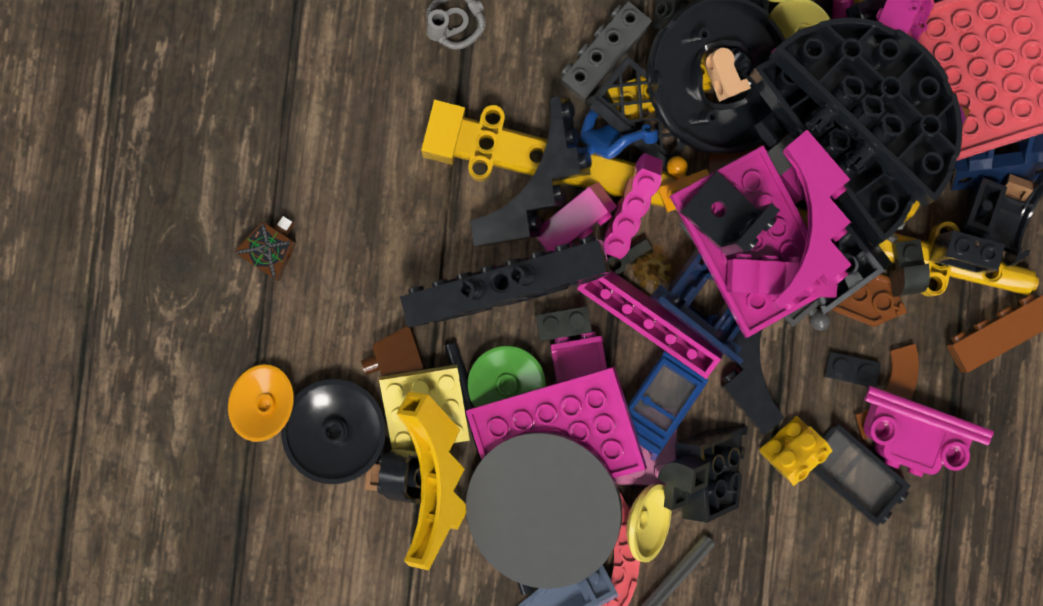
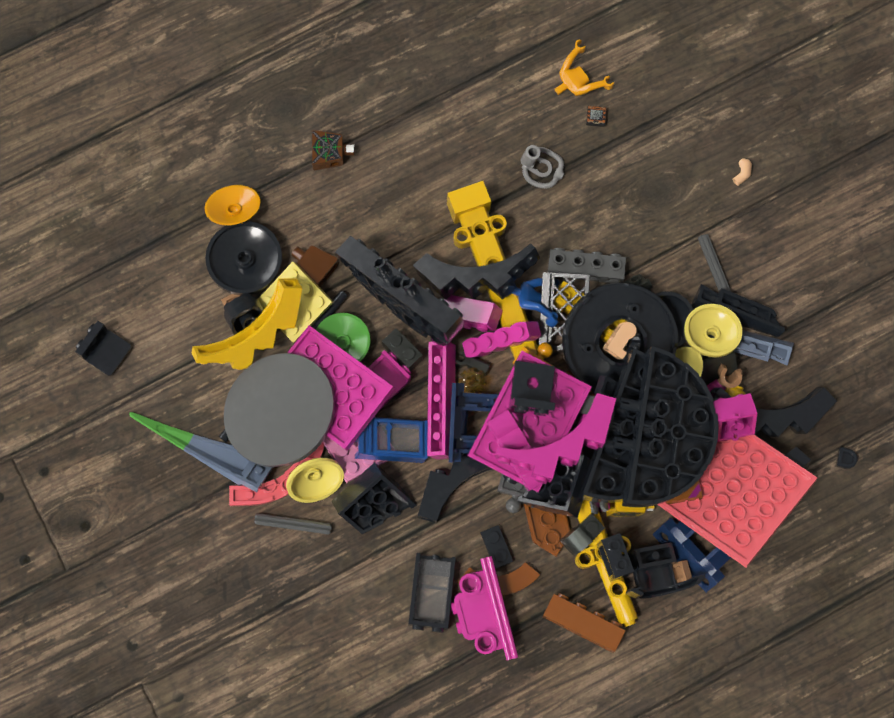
camera: 55 degrees right, 10 degrees down
pearl dark grey brick [657,455,710,511] -> none
yellow plate [759,416,833,486] -> none

